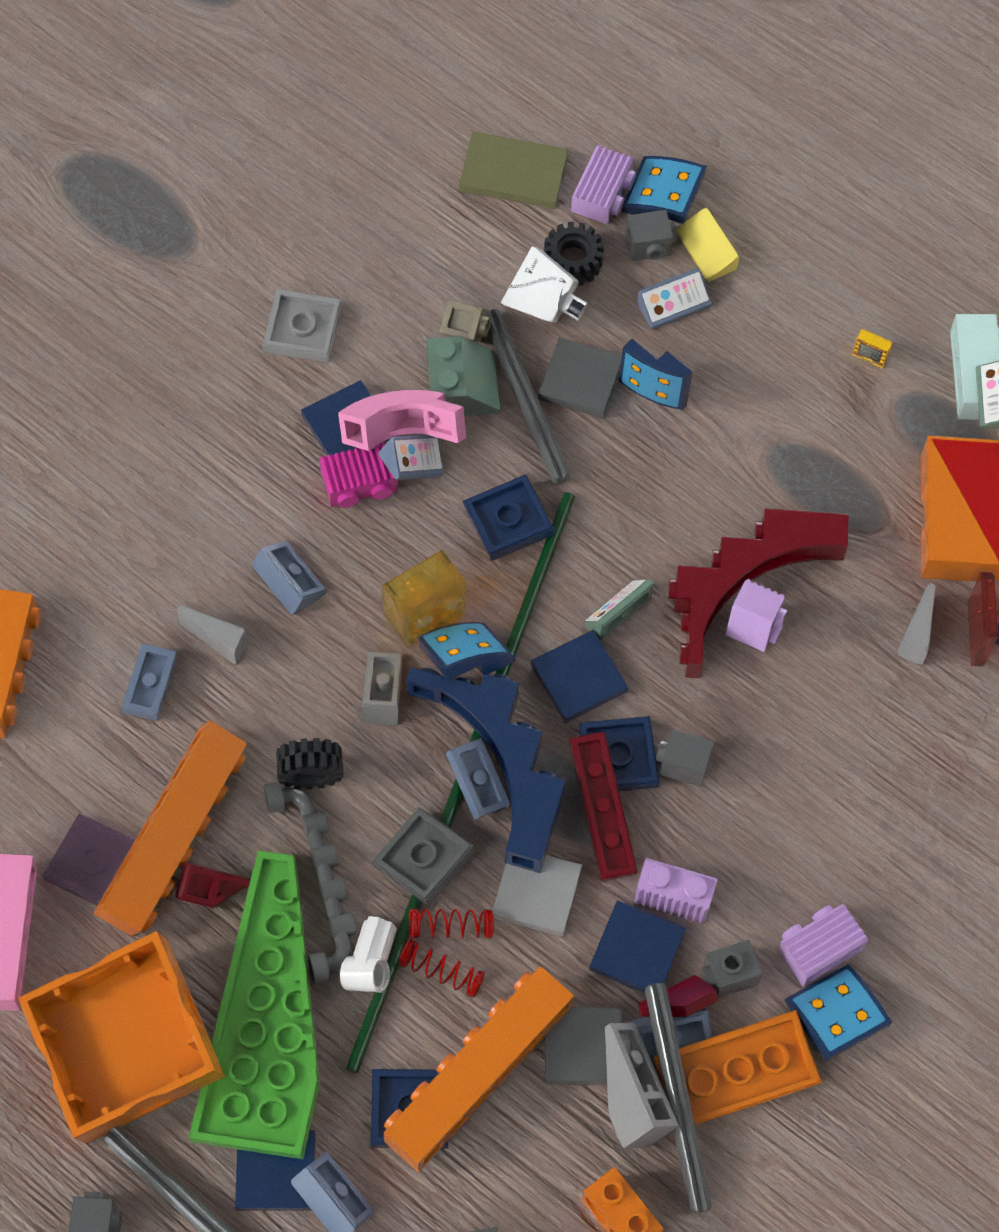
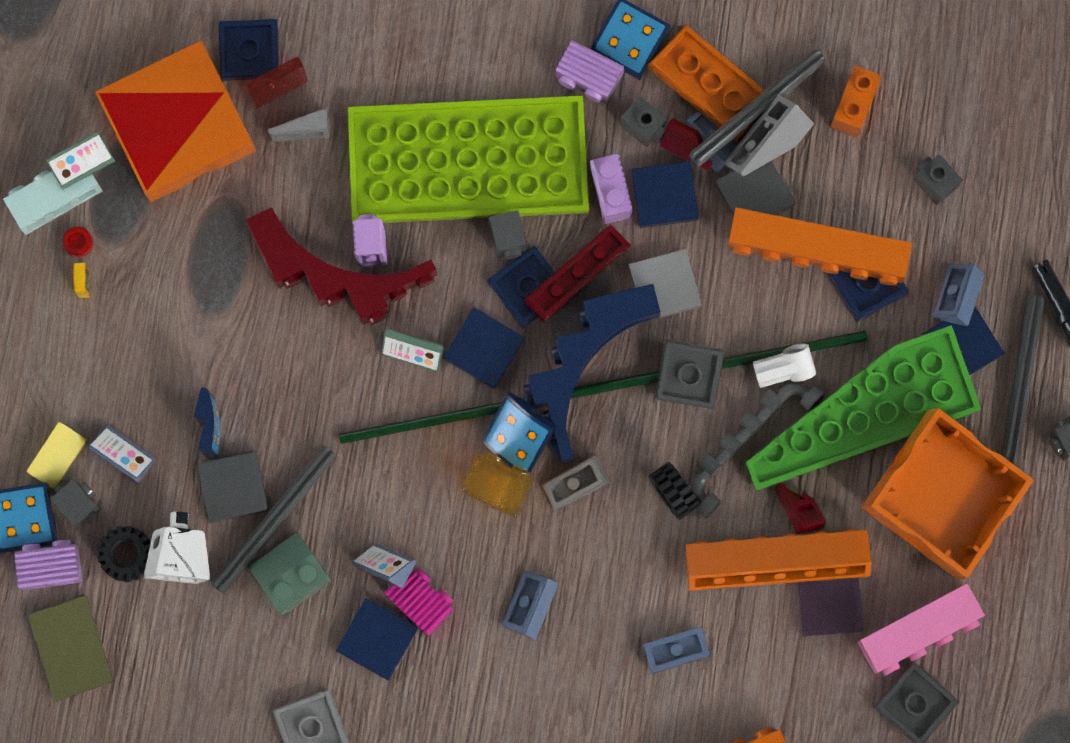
camera: 115 degrees left, 15 degrees up
light grey slope [177,605,247,665] -> none
bright pink arch [338,390,467,451] -> none
red piece [399,939,485,998] -> none
red piece [409,909,494,939] -> none
dark tan bracket [439,299,491,343] -> none
sand blue plate [445,738,511,820] -> none
dark blue tile [463,474,555,561] -> none
none -> red tile [62,227,94,258]
none -> lime plate [348,96,589,223]

